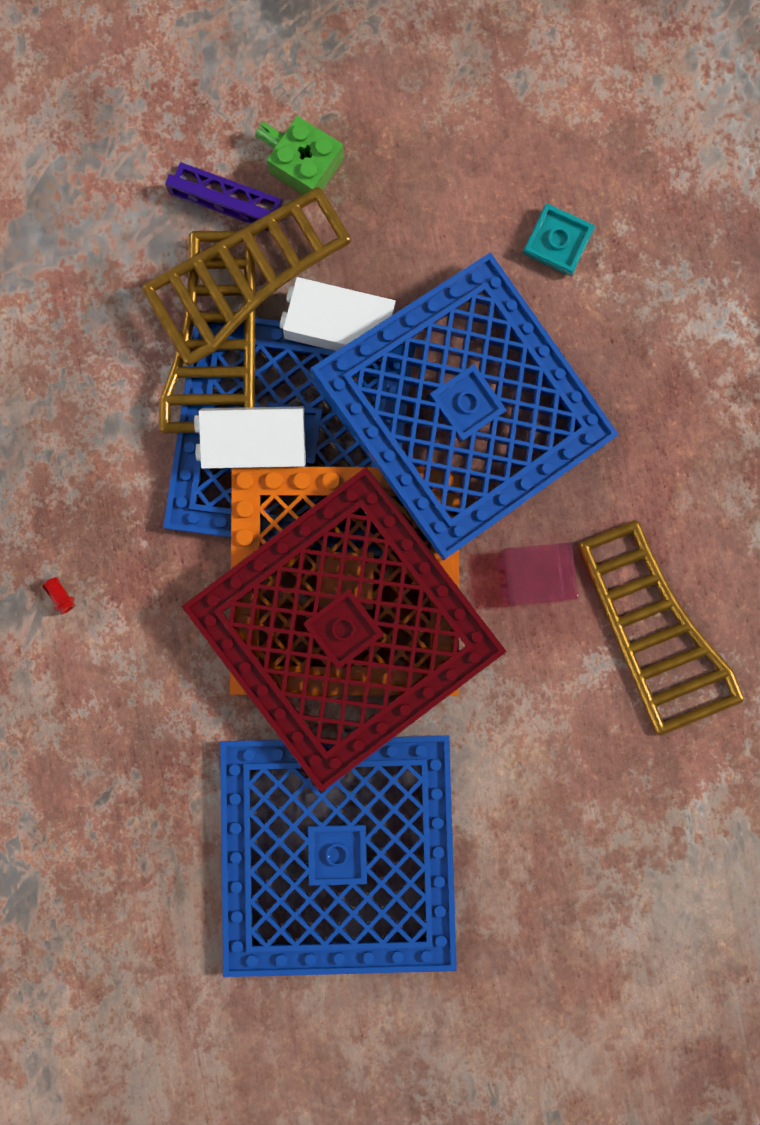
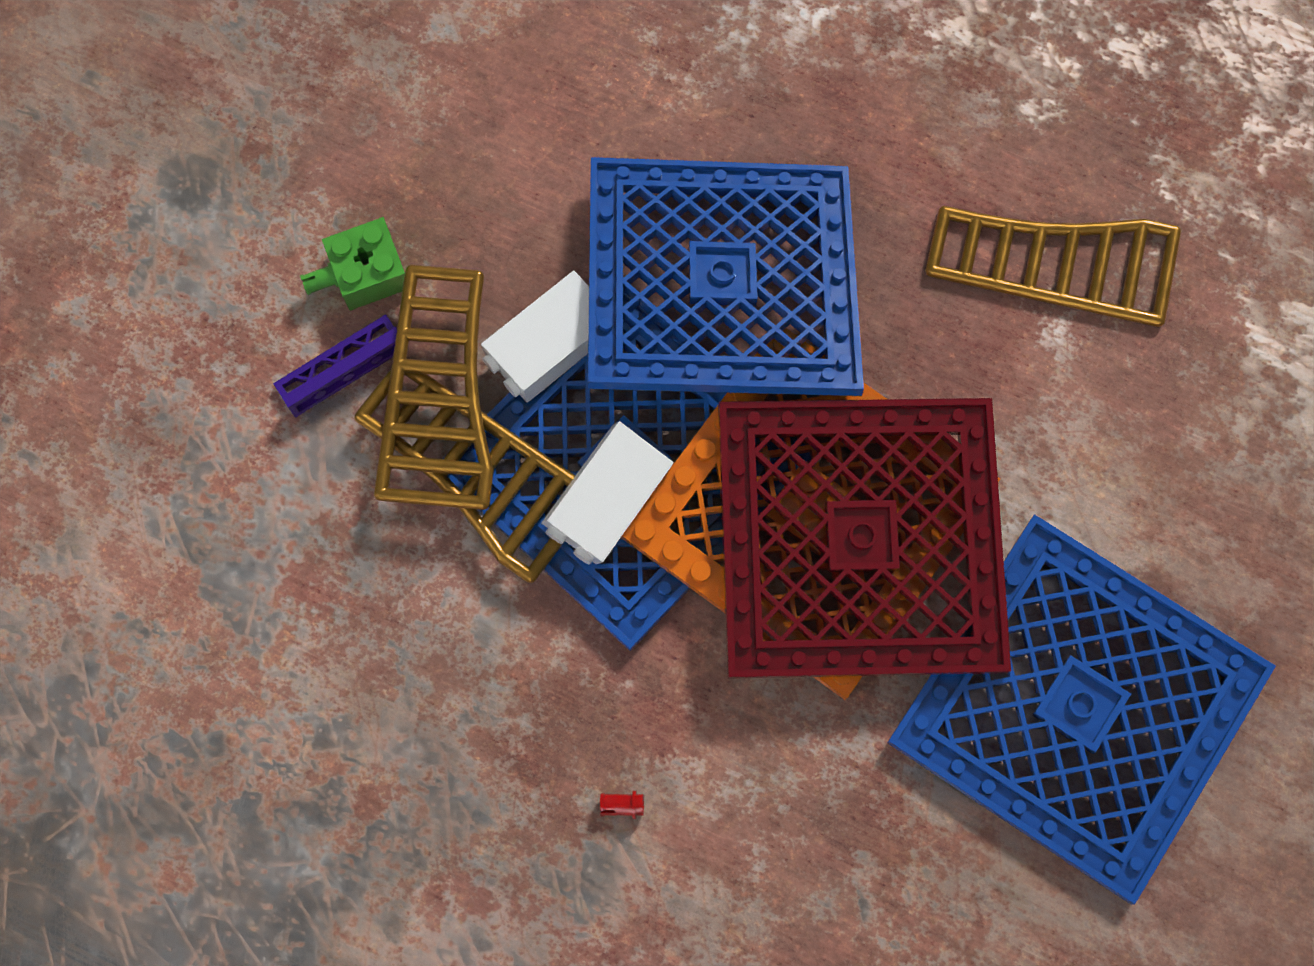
camera: 50 degrees left, 10 degrees down
clear pink panel [497,542,578,607] -> none
teal plate [522,203,596,277] -> none

